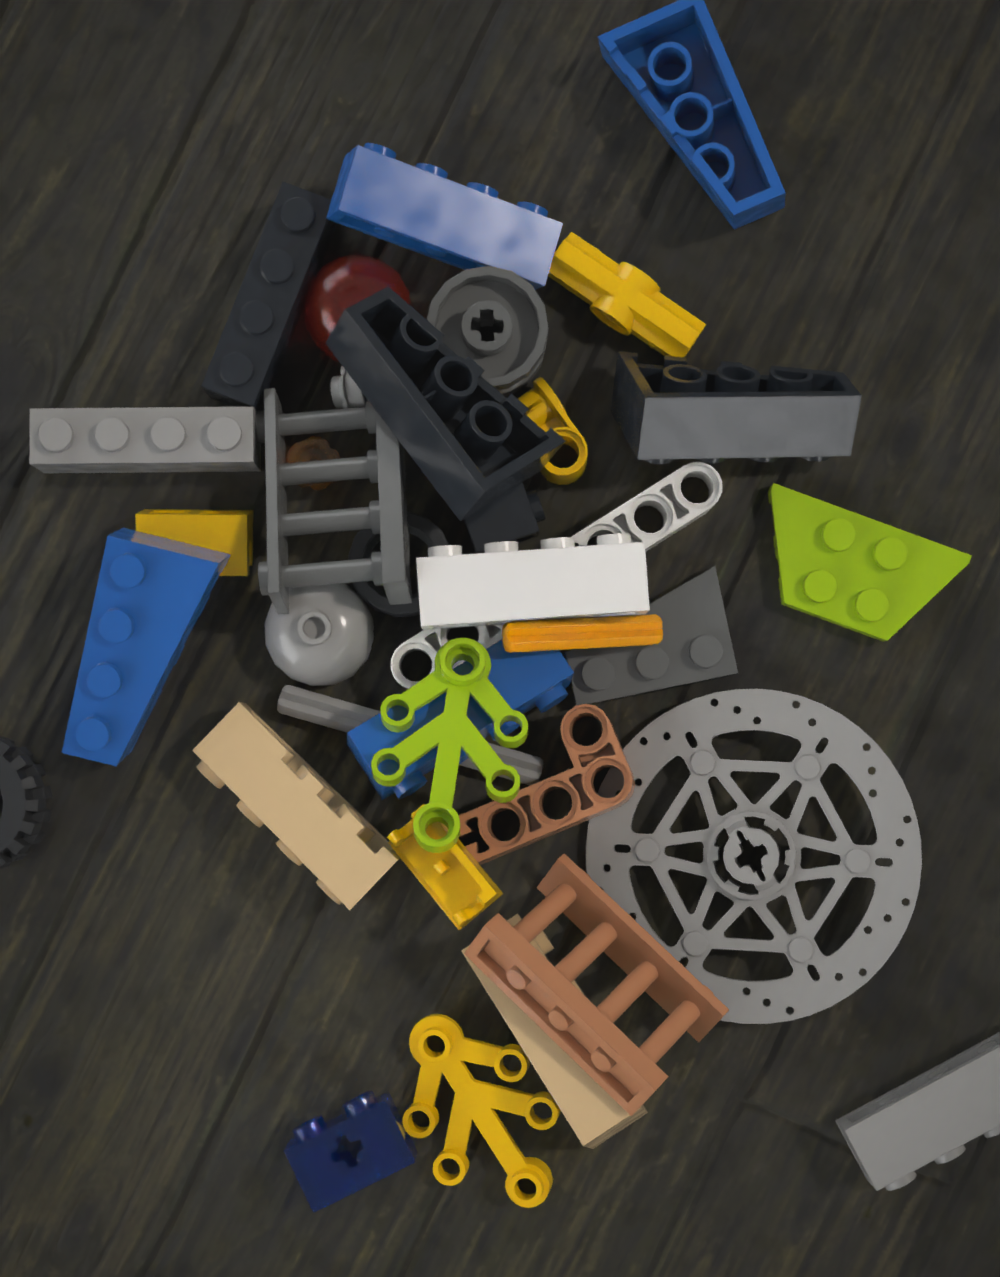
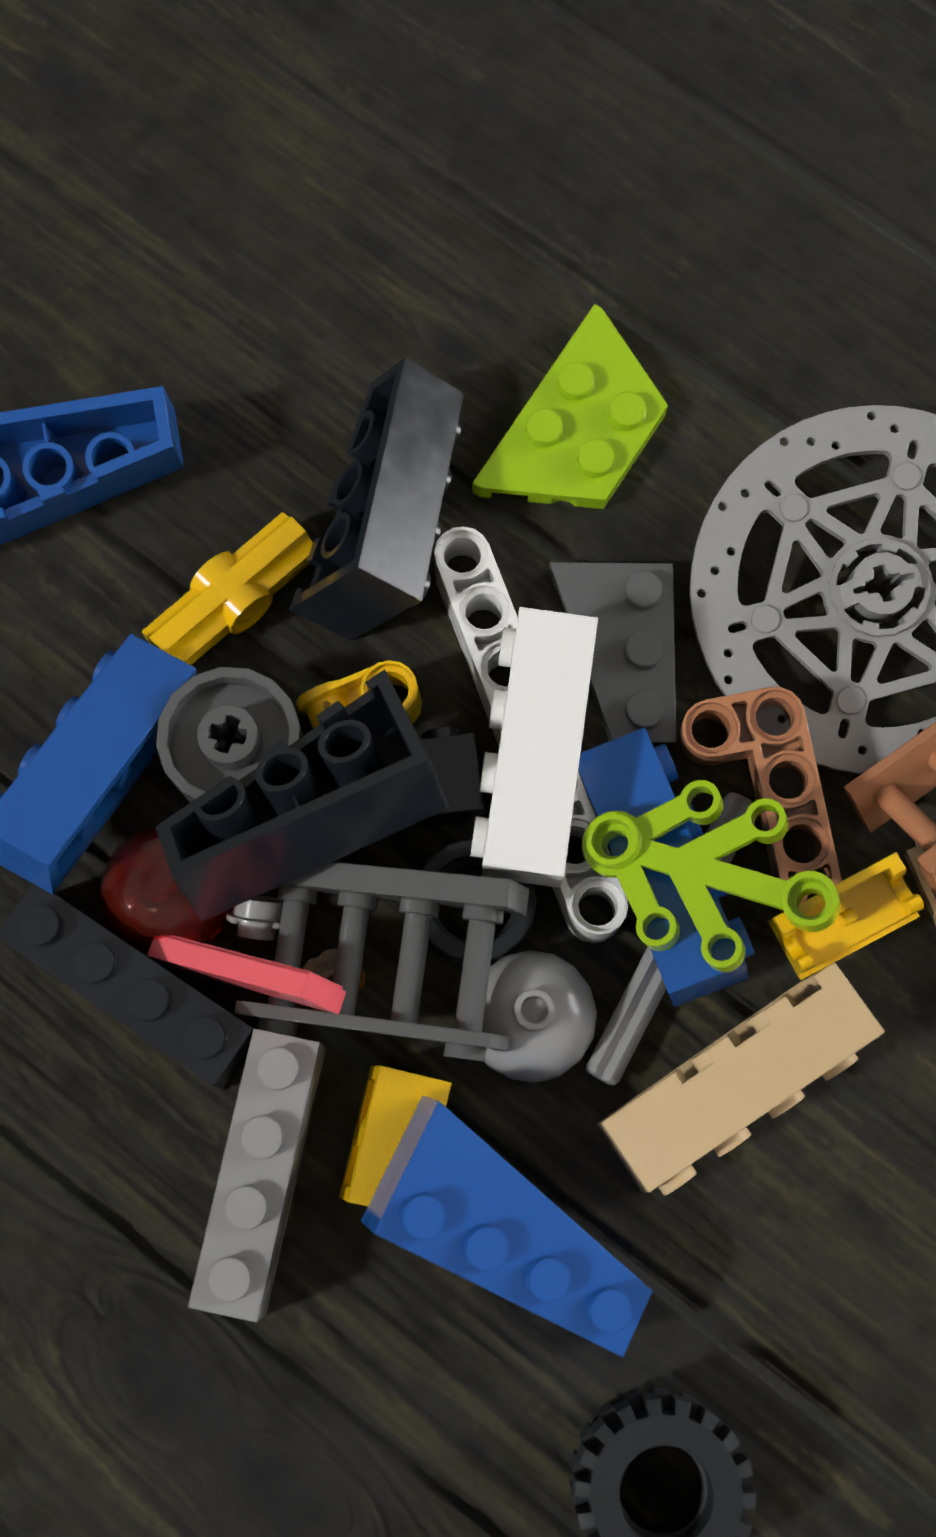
camera: 75 degrees left, 10 degrees down
light orange axle [502,614,663,653] -> none
none -> coral tile [147,932,346,1015]

